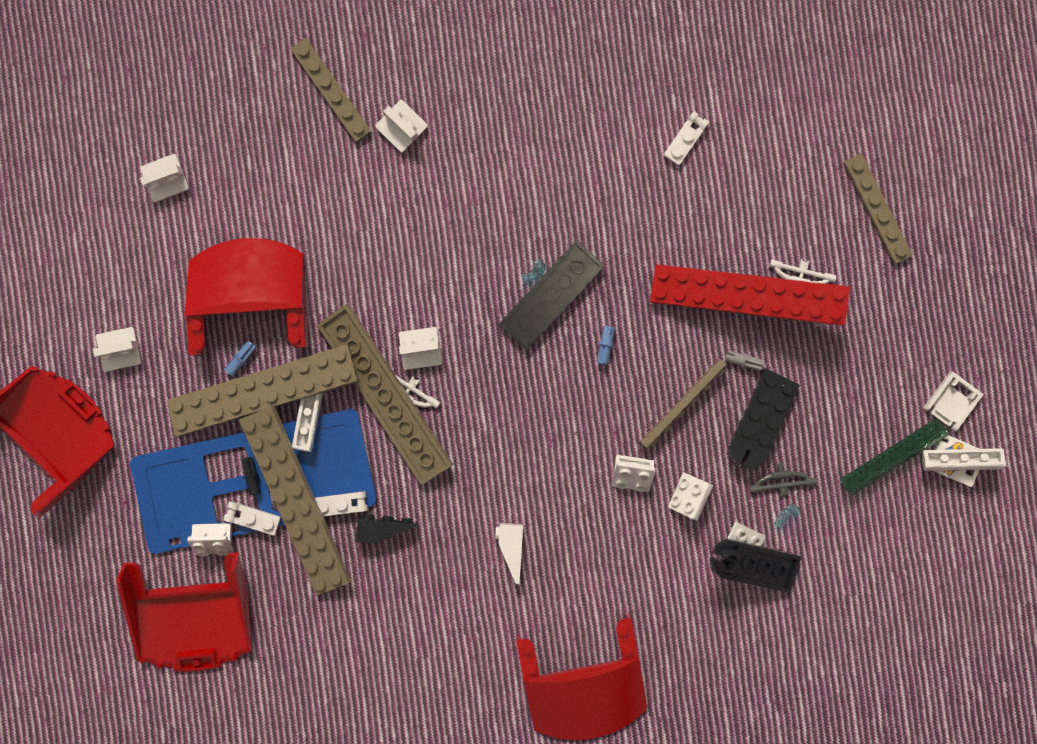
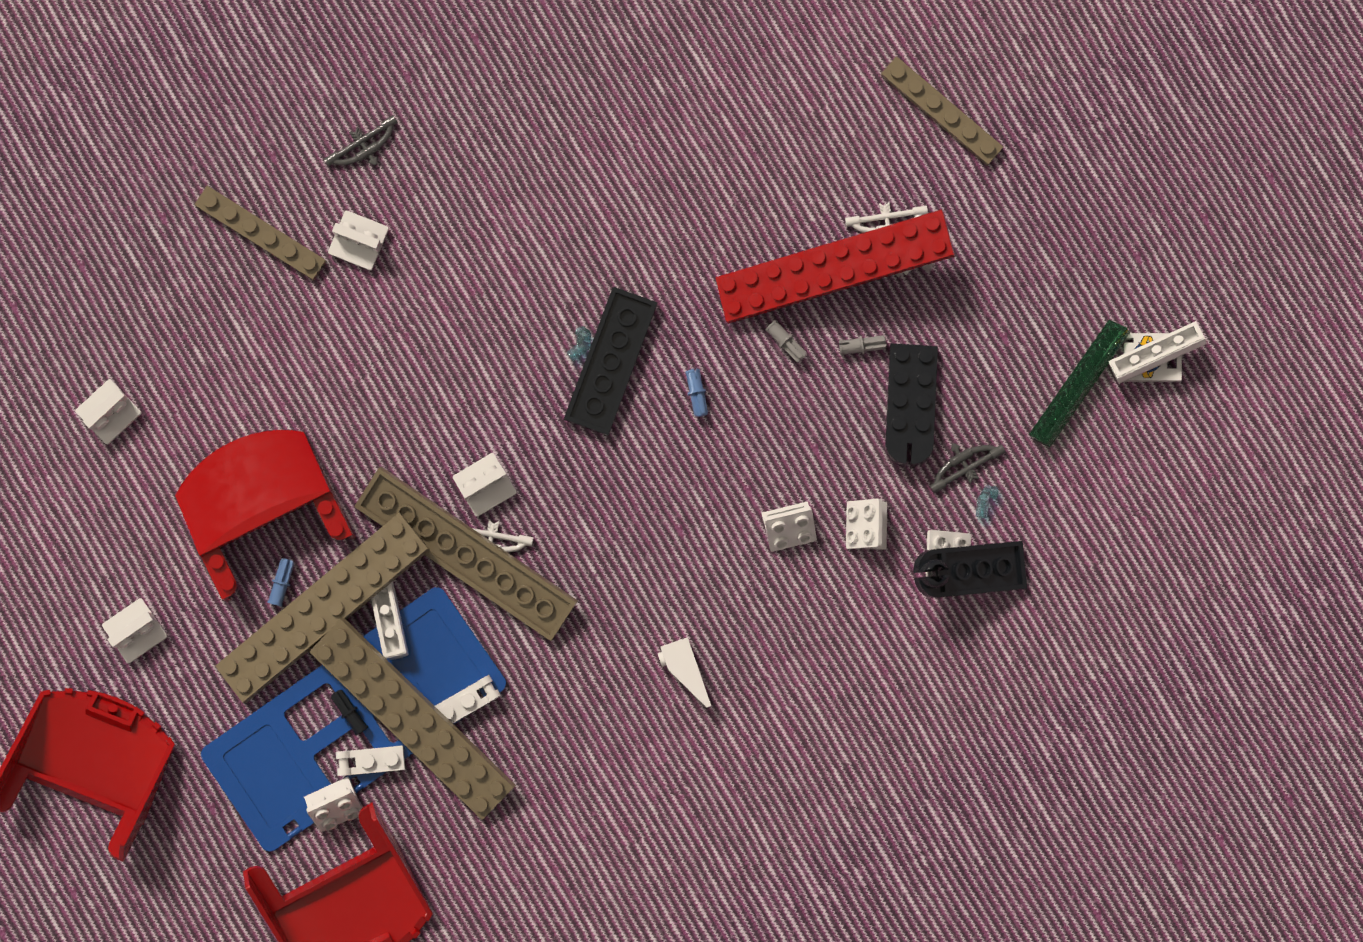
camera: 25 degrees left, 5 degrees down
black slope [356,514,417,544] -> none
red windscreen [516,613,647,740] -> none
dark tan plate [640,359,726,448] -> none
white plate [663,111,709,166] -> none
white container [924,372,984,431] -> none
none -> dark grey piece [324,115,398,167]
none -> light grey axle [766,320,807,362]

